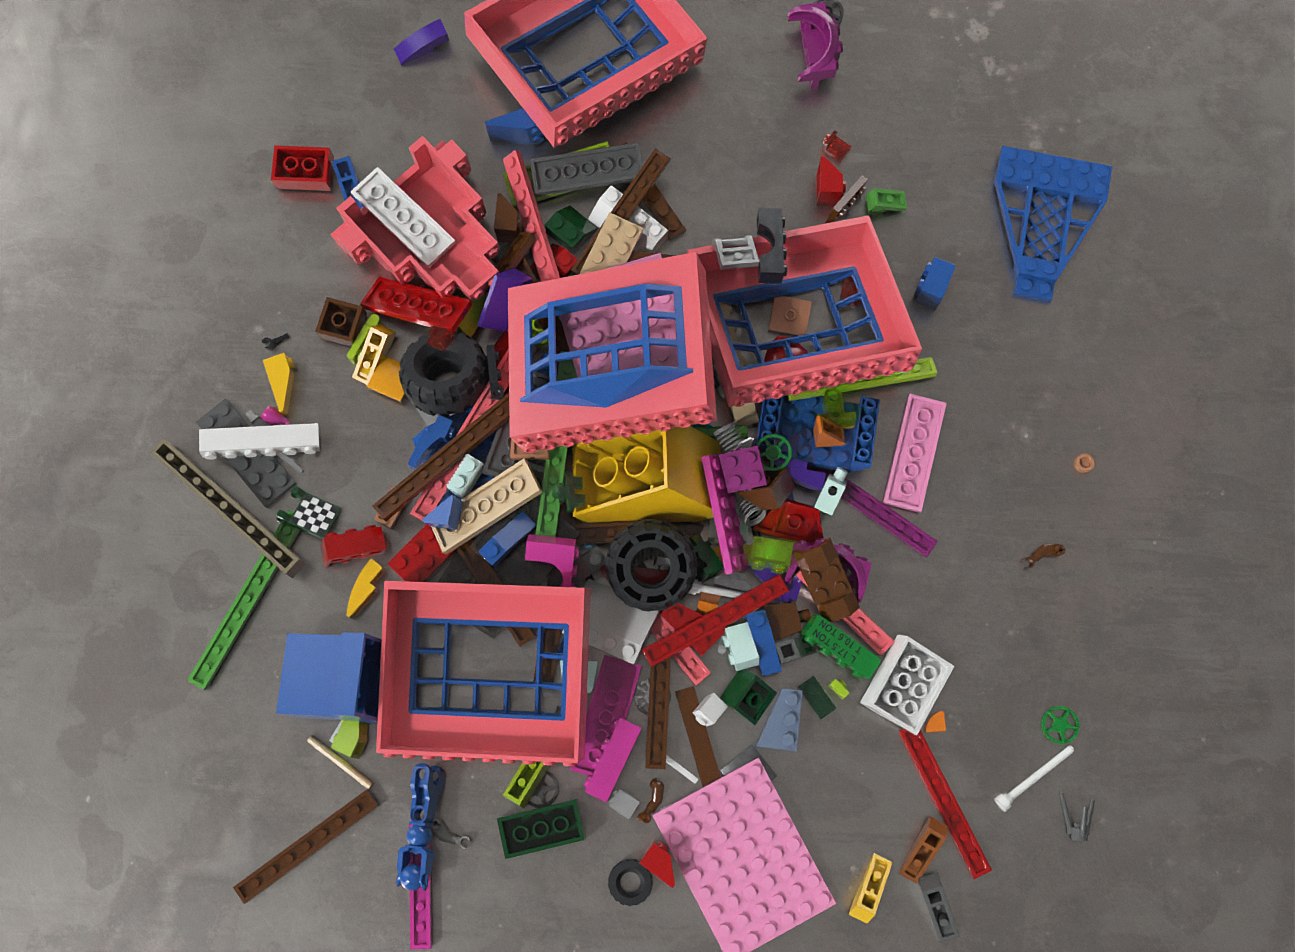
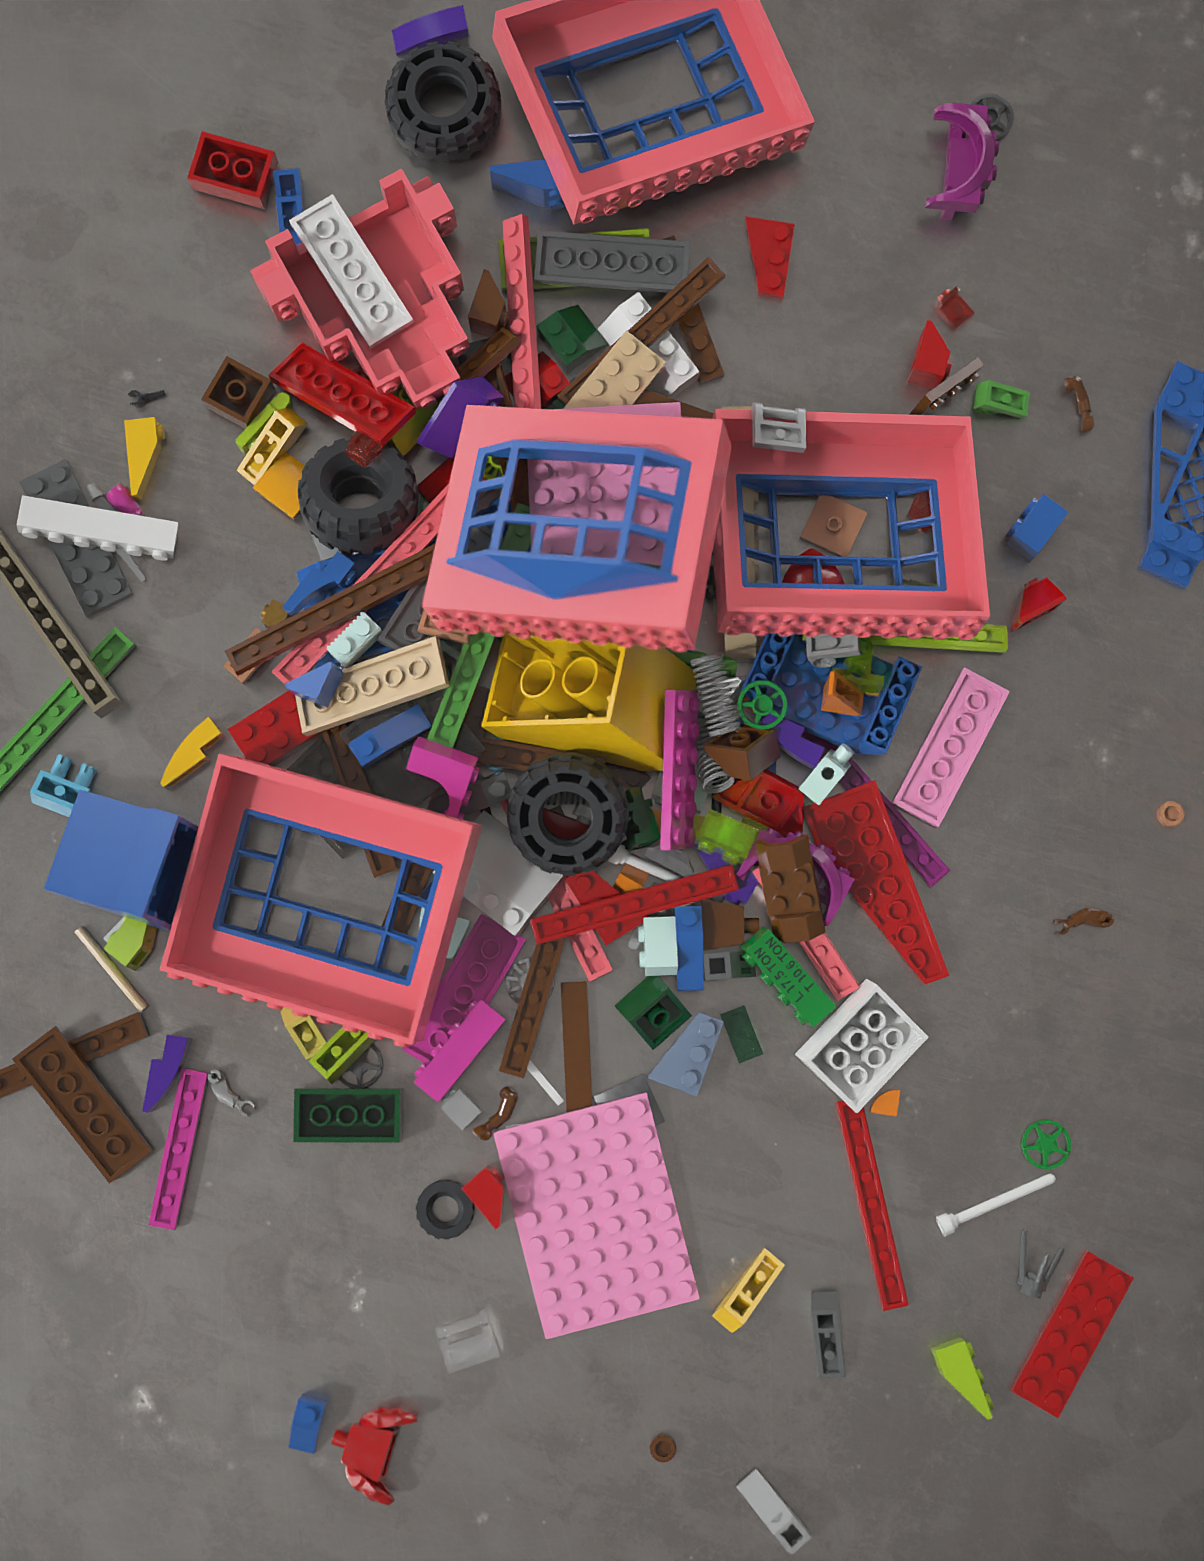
camera: 10 degrees right, 5 degrees up
flag [276,486,341,539] -> none
red wedge [320,525,387,568] -> none
blue piece [396,763,445,891] -> none
black hinge [486,345,504,400] -> none
clear green hips [552,472,586,513] -> none
white brick [692,693,728,726] -> none
magenta plate [719,445,767,493] -> none
black arch [756,208,787,284] -> none
lime plate [828,679,849,699] -> none
dark orange slope [899,816,948,884] -> none
none -> reddish brown plate [12,1026,153,1184]
none -> medium azure brick [30,754,97,817]
none -> dark purple slope [142,1035,192,1112]
none -> pearl gold plate [261,599,292,628]
none -> light yellow slope [280,1007,327,1060]
none -> black tyre [385,41,501,164]
none -> red wing [745,216,795,299]
none -> red wing [804,780,950,985]
none -> light grey plate [806,634,860,668]
none -> lime slope [931,1337,994,1420]
none -> red slope [1010,577,1067,632]
none -> red plate [1010,1250,1134,1418]
none -> reddish brown arm [1065,376,1094,431]

